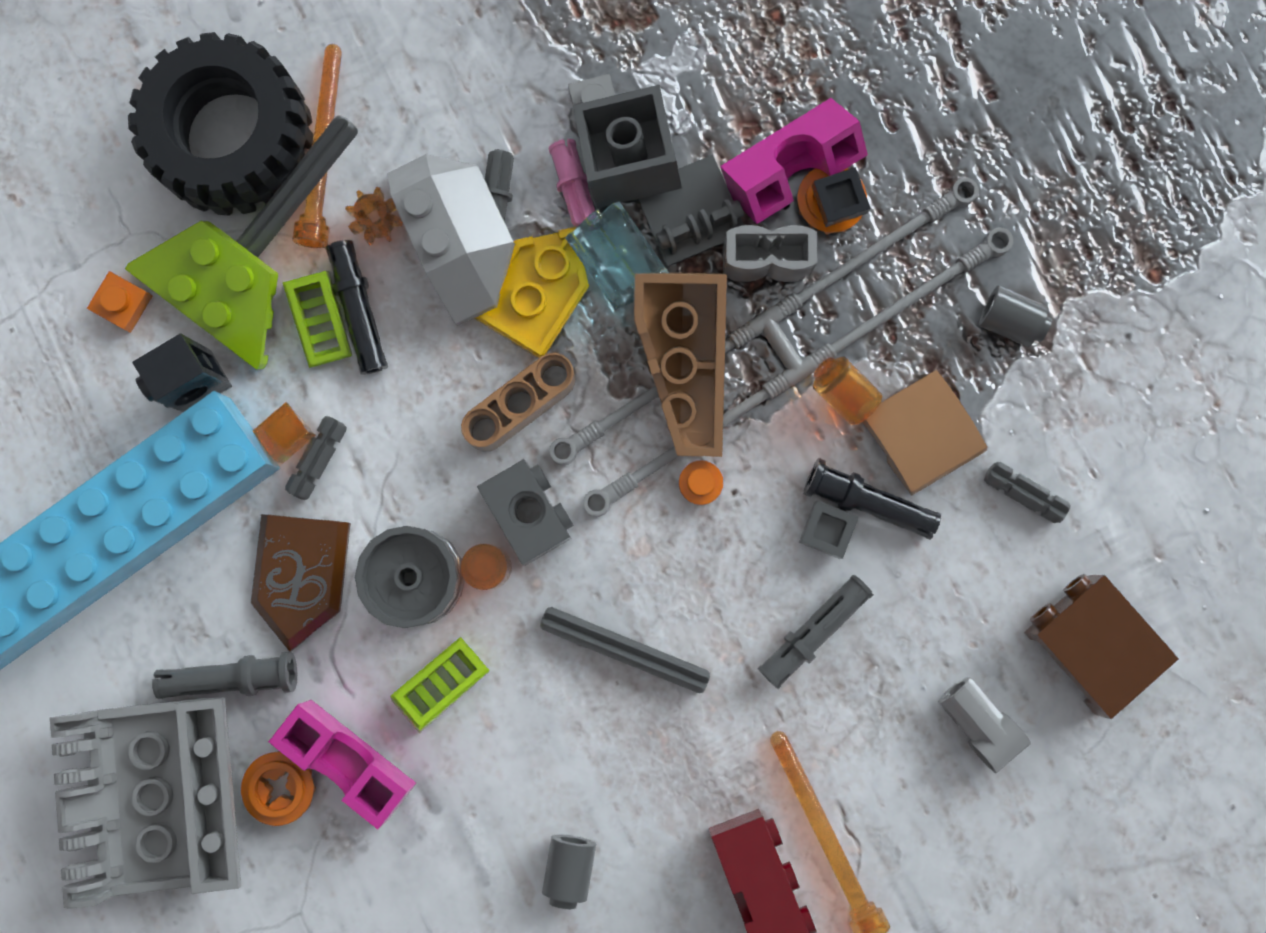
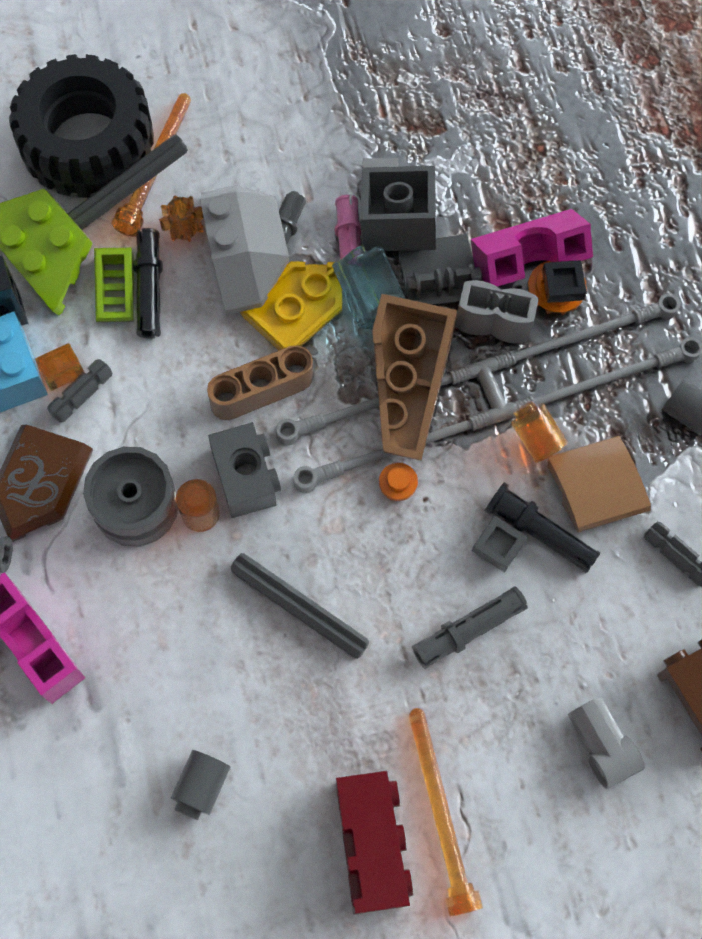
camera: 10 degrees right, 15 degrees down
lime slope [390,637,490,733] -> none

